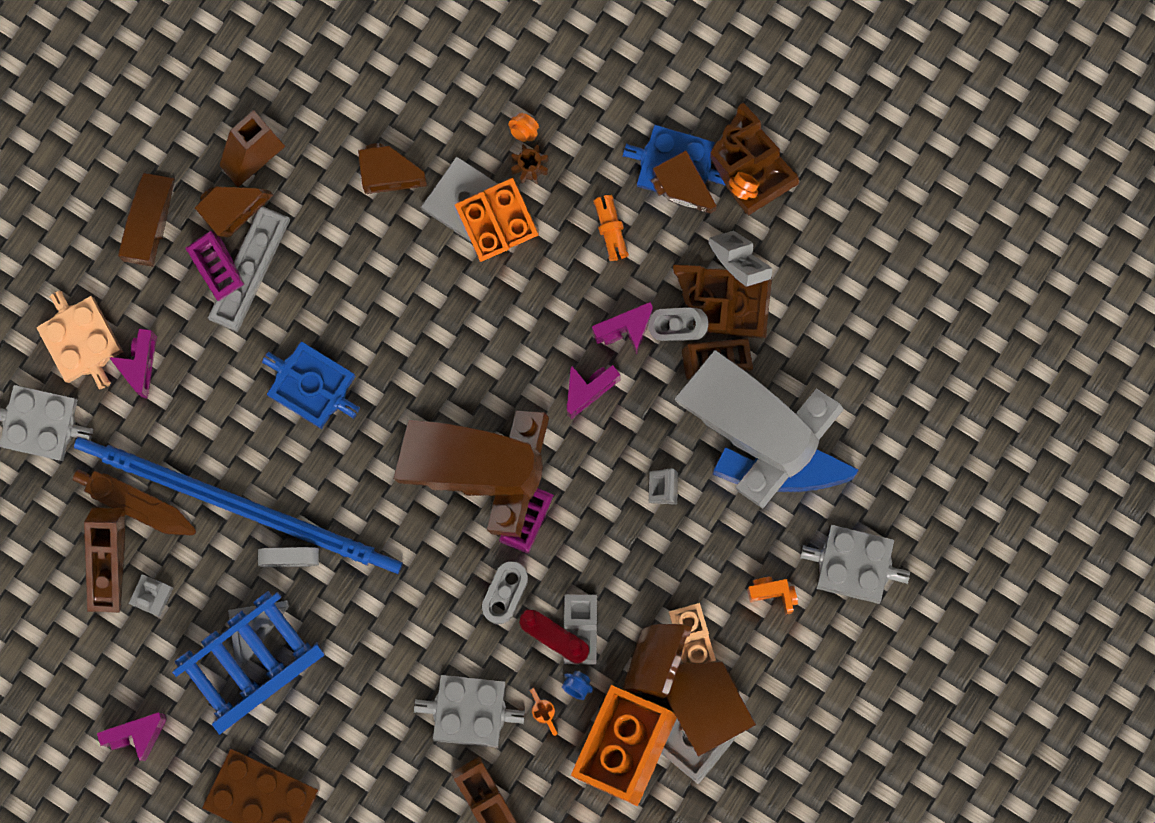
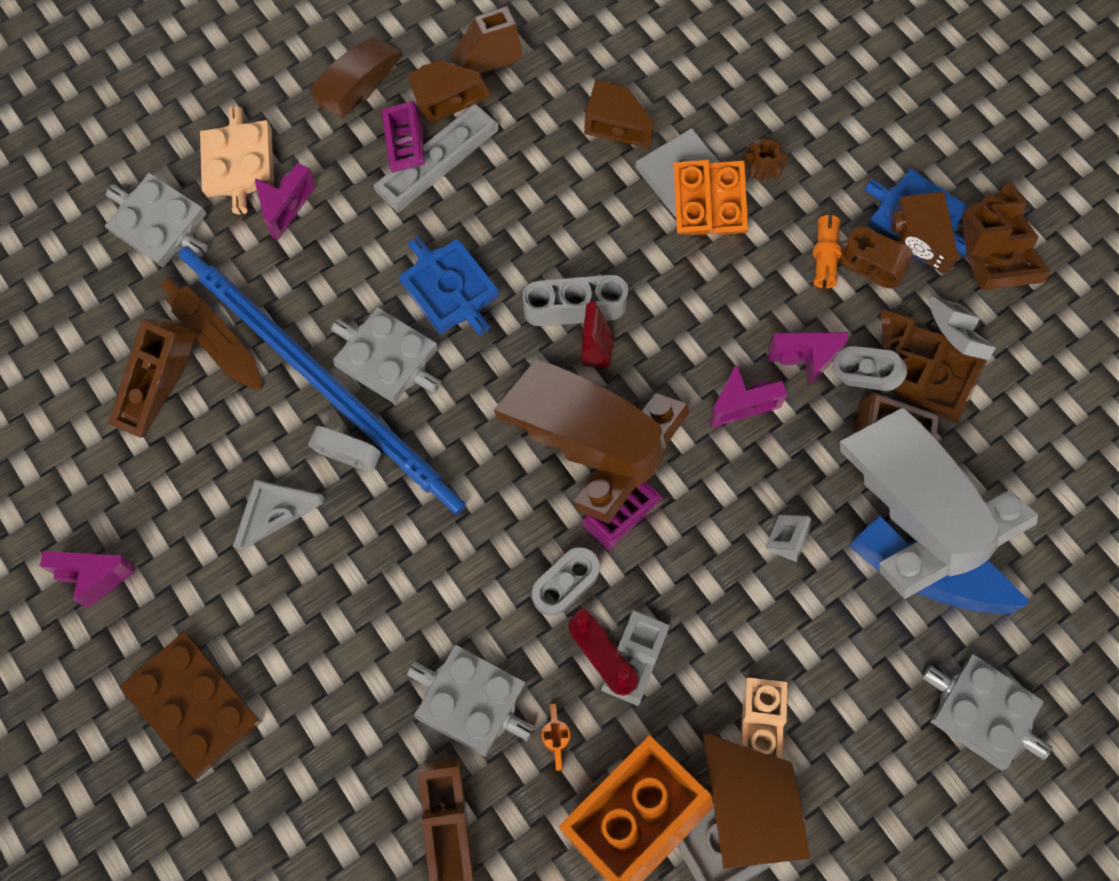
camera: 15 degrees right, 10 degrees down
light grey tile [129,574,173,617] -> none
blue fence [172,591,325,735] -> none
orange plate [508,113,539,142] -> none
blue plate [562,671,593,700] -> none
reddish brown slope [622,624,692,699] -> none
orange plate [728,172,760,200] -> none
orange bracket [747,577,798,615] -> none
none -> light grey plate [331,307,441,404]
none -> light grey beam [522,275,628,326]
none -> dark red slope [581,301,613,368]
none -> reddish brown piece [839,227,913,289]

